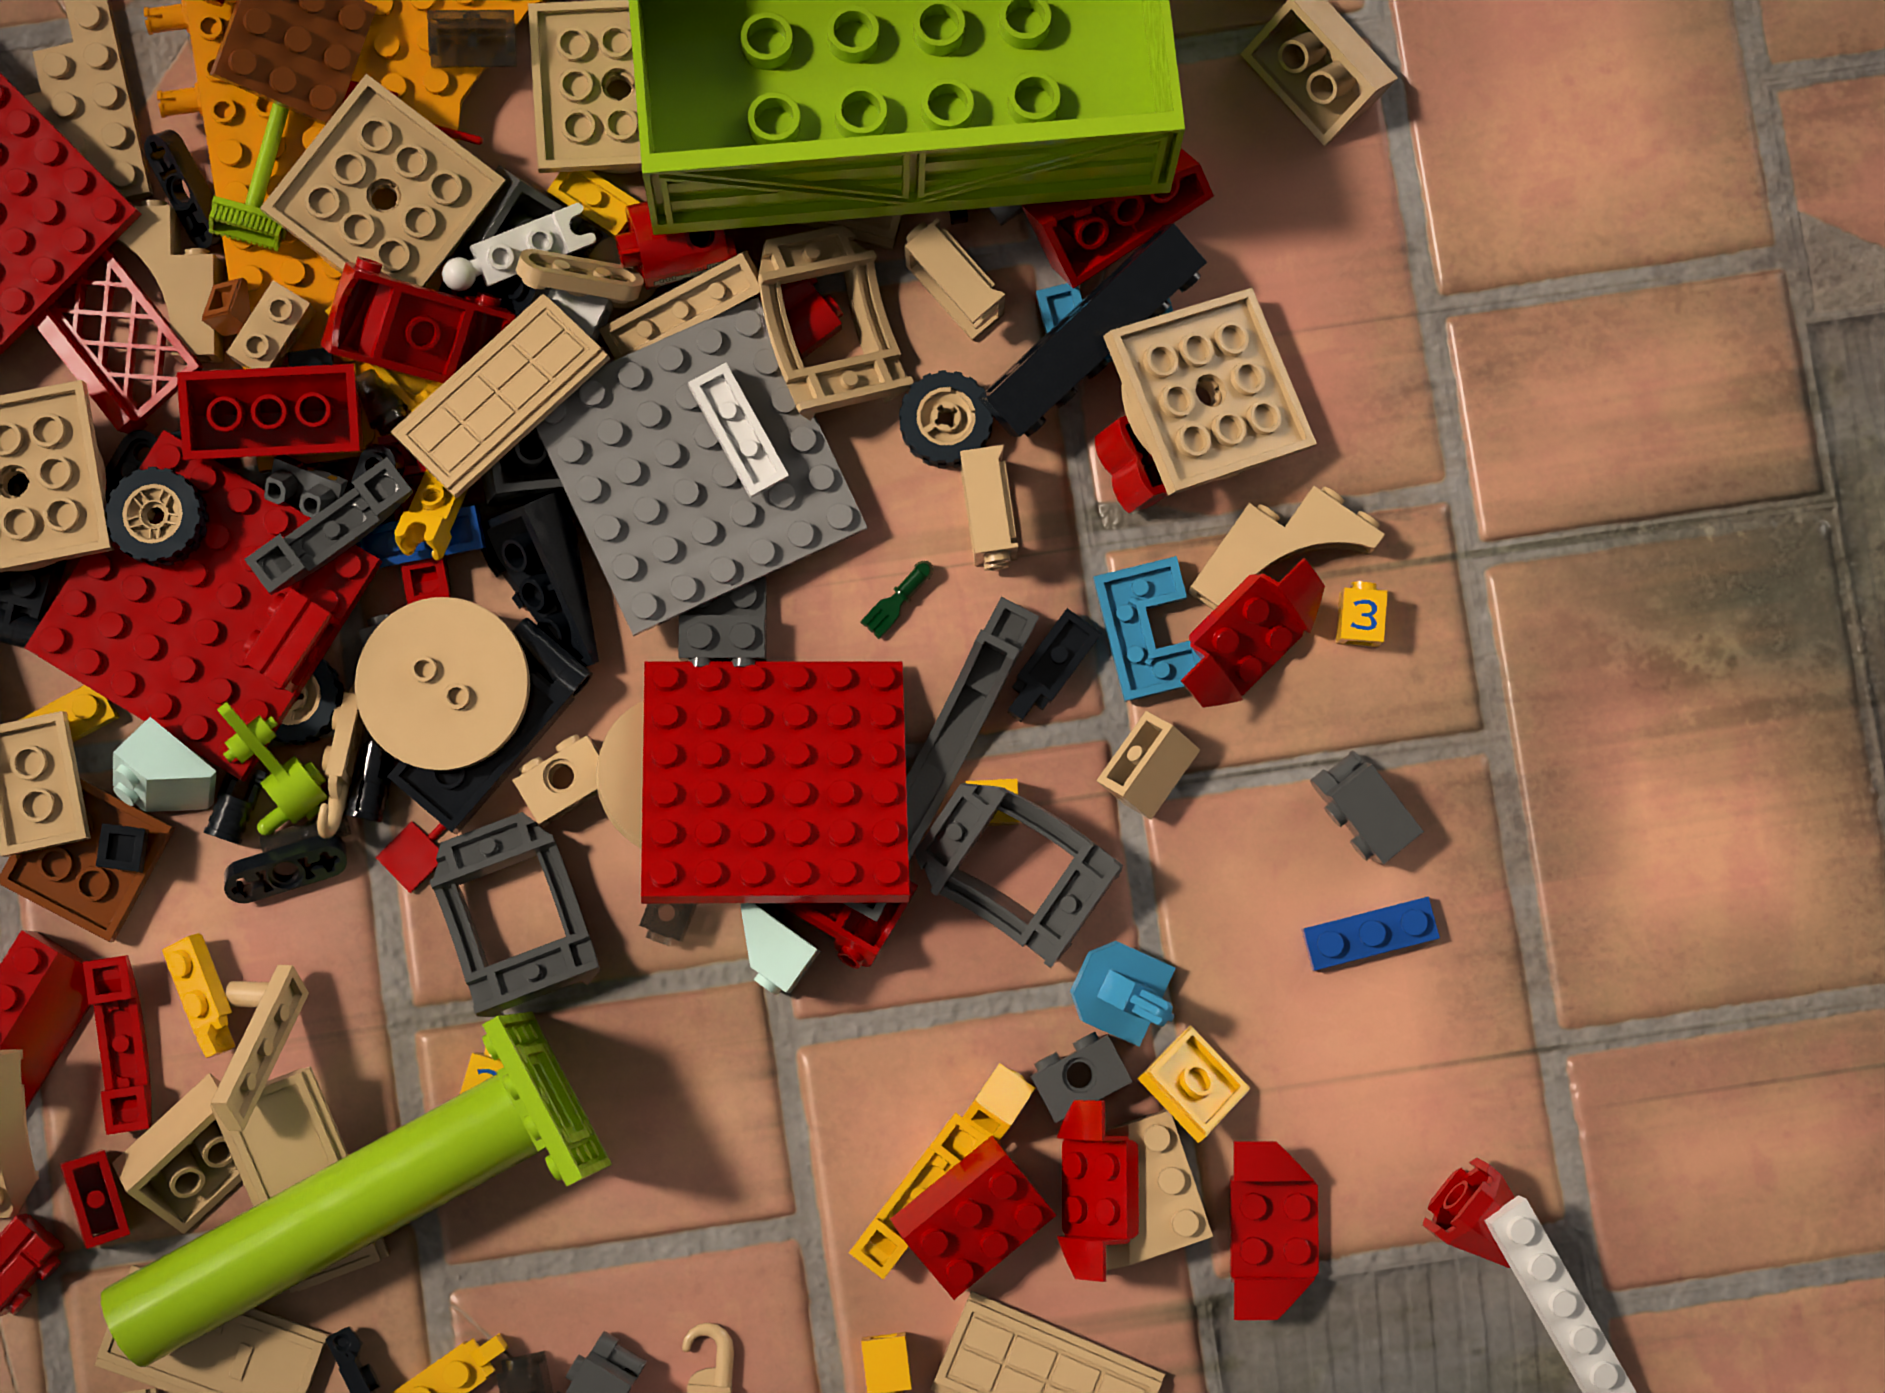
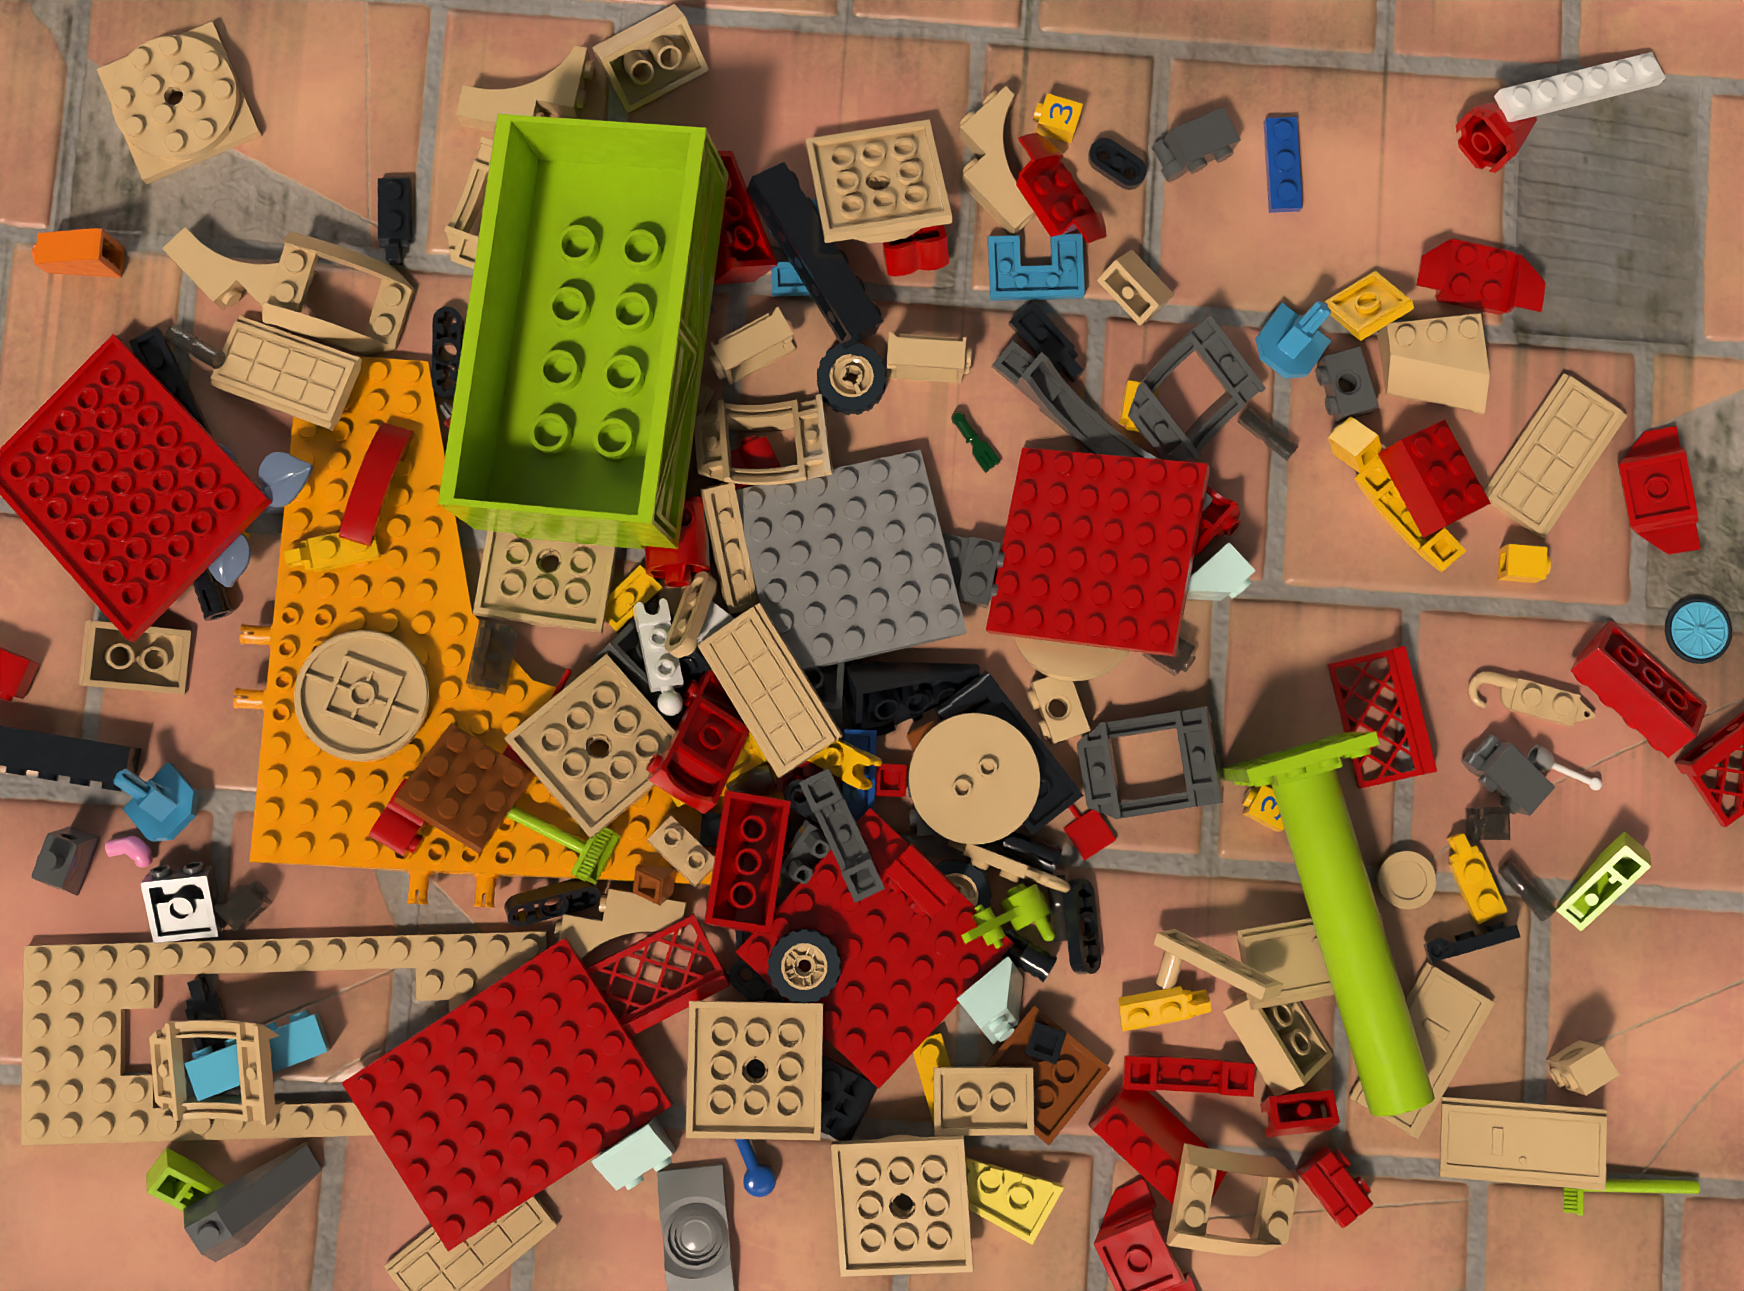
camera: 85 degrees left, 0 degrees up
white plate [688,363,789,498] -> none
red piece [1057,1100,1139,1282] -> none
none -> dark orange slope [906,721,937,753]
none -> black plate [1088,138,1146,190]
none -> clear smoke piece [1237,407,1299,461]
none -> red fence [1327,646,1437,789]
none -> tan piece [1376,851,1436,909]

